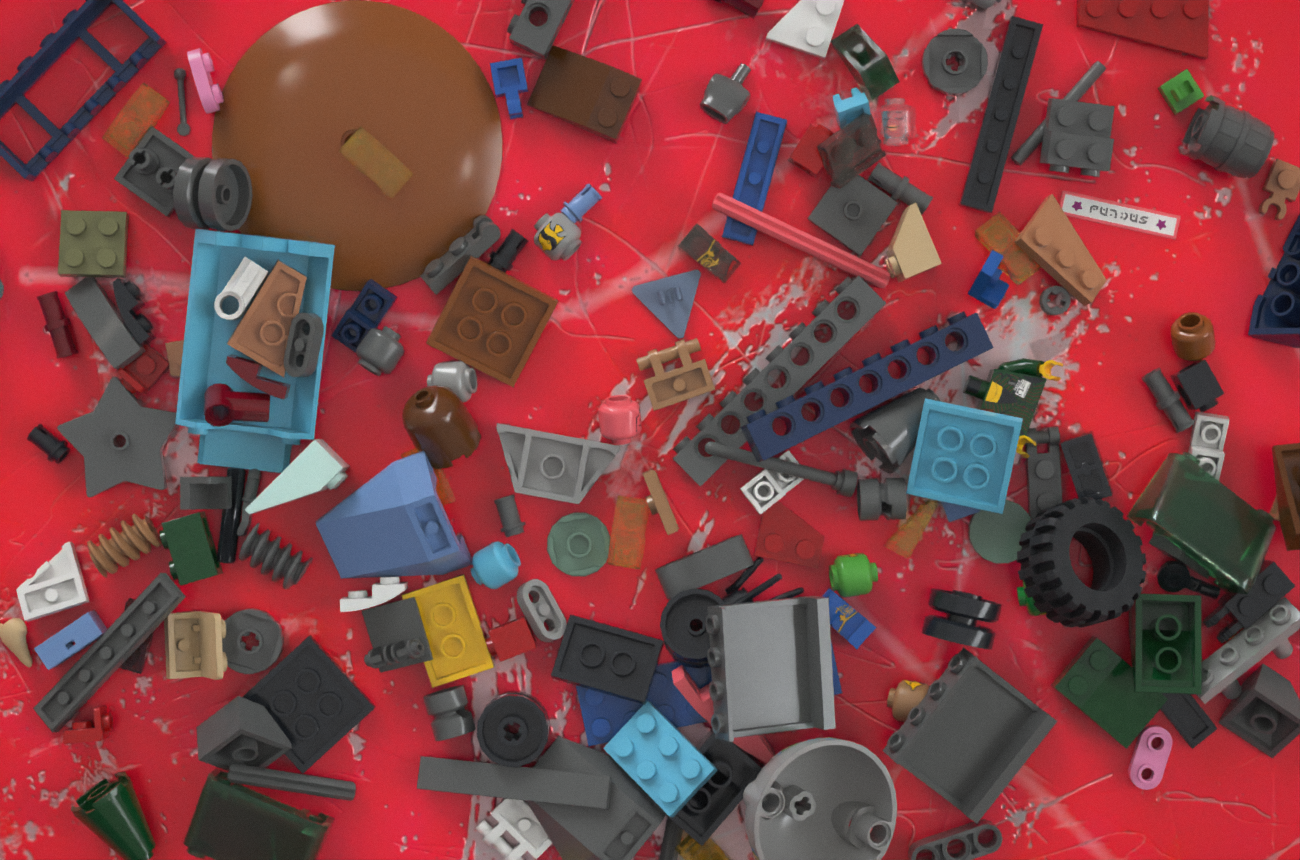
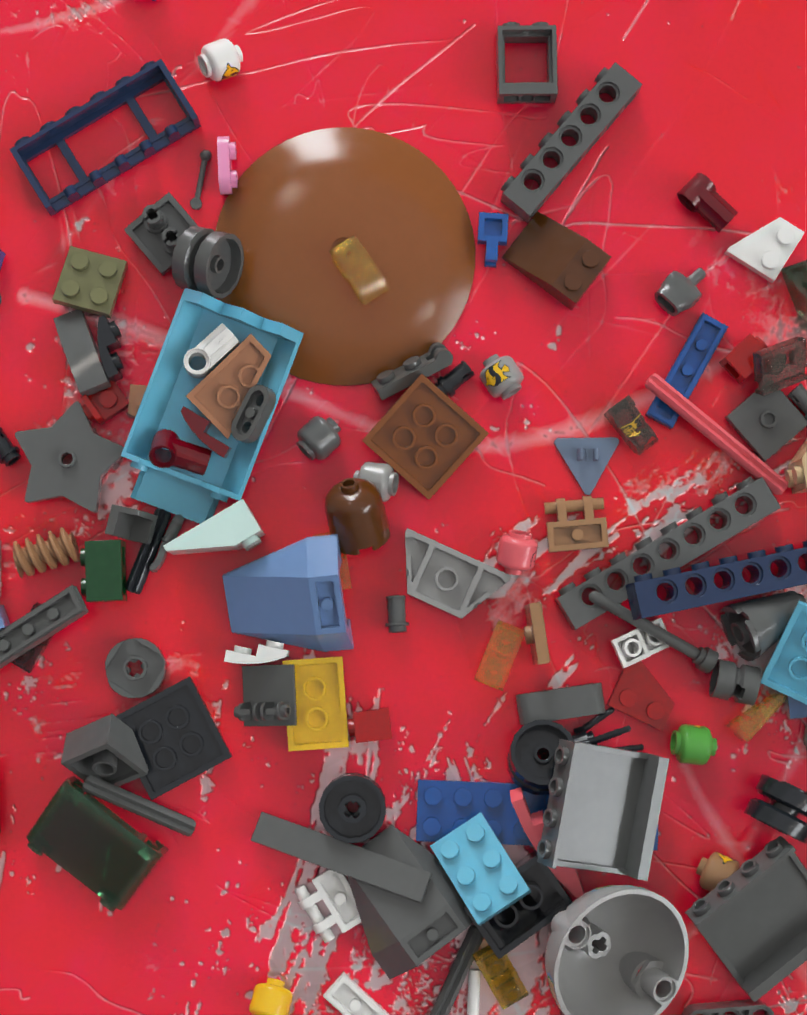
camera: 10 degrees right, 5 degrees down
dark red pin [37,291,78,359] -> none
slope [102,83,170,158] -> none
tan bracket [164,611,227,680] -> none
dark grey piece [239,523,313,590] -> none
dark blue slope [331,279,397,353] -> none
dark grey wheel [423,685,476,741] -> none
medium azure head [471,541,521,589] -> none
light grey plate [517,579,567,642] -> none
sand green tile [547,512,611,576] -> none
black plate [551,615,664,705] -> none
medium blue pin [560,184,602,223] -> none
blue leg [821,588,876,649] -> none
medium azure tile [833,87,872,132] -> none

